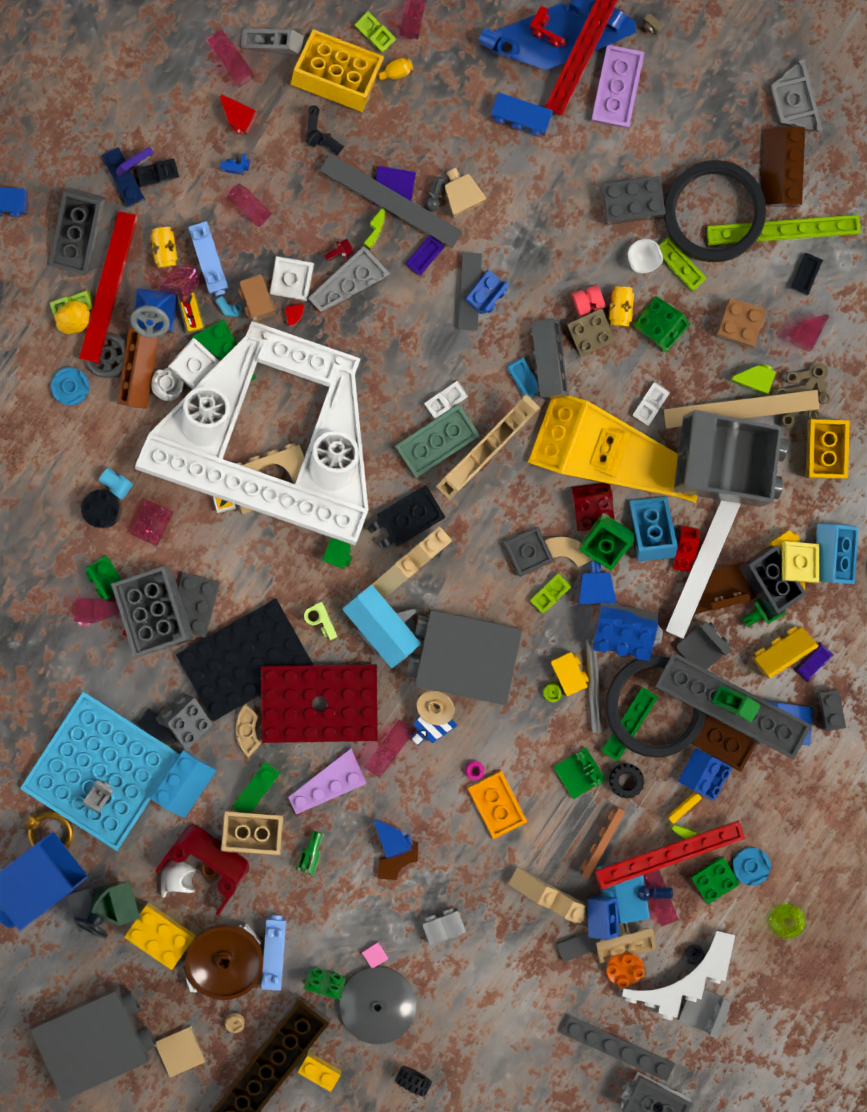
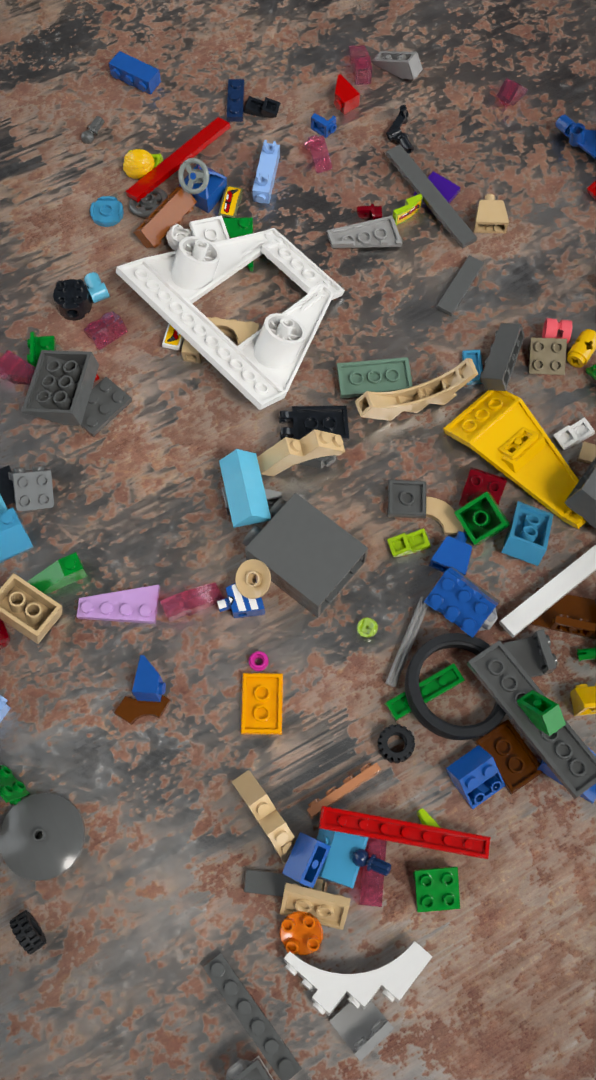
camera: 25 degrees right, 20 degrees down
dark grey slope [49,188,106,275] -> none
dark purple tile [116,147,154,178] -> none
yellow piece [151,227,178,268] -> none
clear pink bracket [160,266,199,302] -> none
black plate [176,598,314,721] -> none
medium azure arm [215,296,243,317] -> none
tan tile [236,703,261,758] -> none
medium nougat brick [238,274,276,322] -> none
dark red plate [261,664,378,743] -> none
white tile [269,256,314,301] -> none
red tile [285,304,304,327] -> none
yellow slope [291,29,384,112] -> none
green arm [296,831,324,876] -> none
yellowish green plate [304,602,338,640] -> none
green slope [322,537,353,569] -> none
lime slope [354,11,396,53] -> none
bright pink tile [362,942,388,968] -> none
yellow plant [378,58,414,80] -> none
dark purple tile [405,235,445,276] -> none
light grey brick [422,907,466,946] -> none
white slope [424,381,469,419] -> none
dark grey axle [425,176,446,212] -> none
blue bracket [464,270,509,314] -> none
blue brick [490,92,553,137] -> none
yellow brick [550,651,589,697] -> none
green hinge [554,747,606,800] -> none
yellow tile [667,792,702,824] -> none
red bracket [673,525,700,572] -> none
black tile [684,944,704,965] -> none
dark azure tile [732,847,771,886] -> none
clear neon green piece [770,903,806,939] -> none

